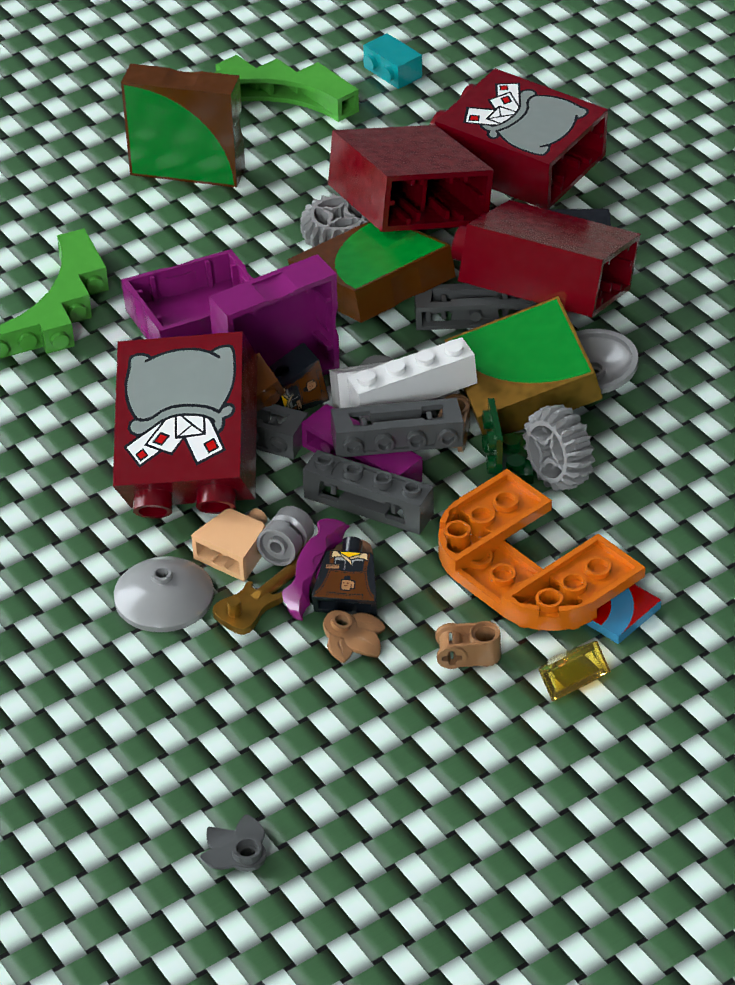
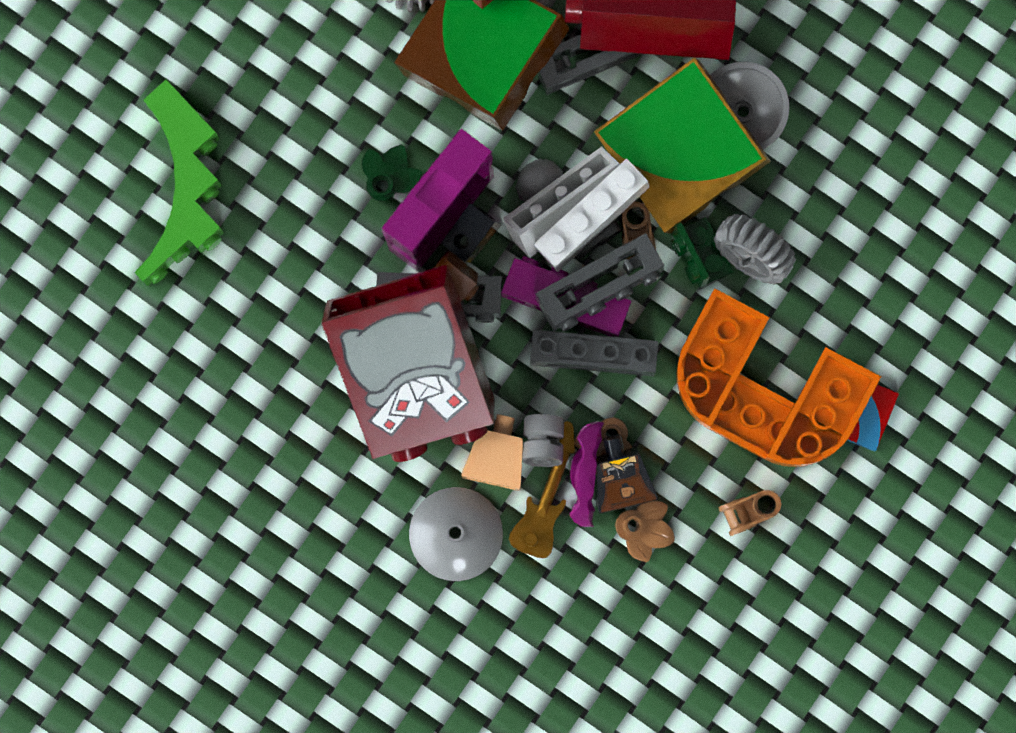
camera: 15 degrees left, 40 degrees up
magenta tile [121,249,254,339] -> none
clear yellow slope [538,641,611,701] -> none

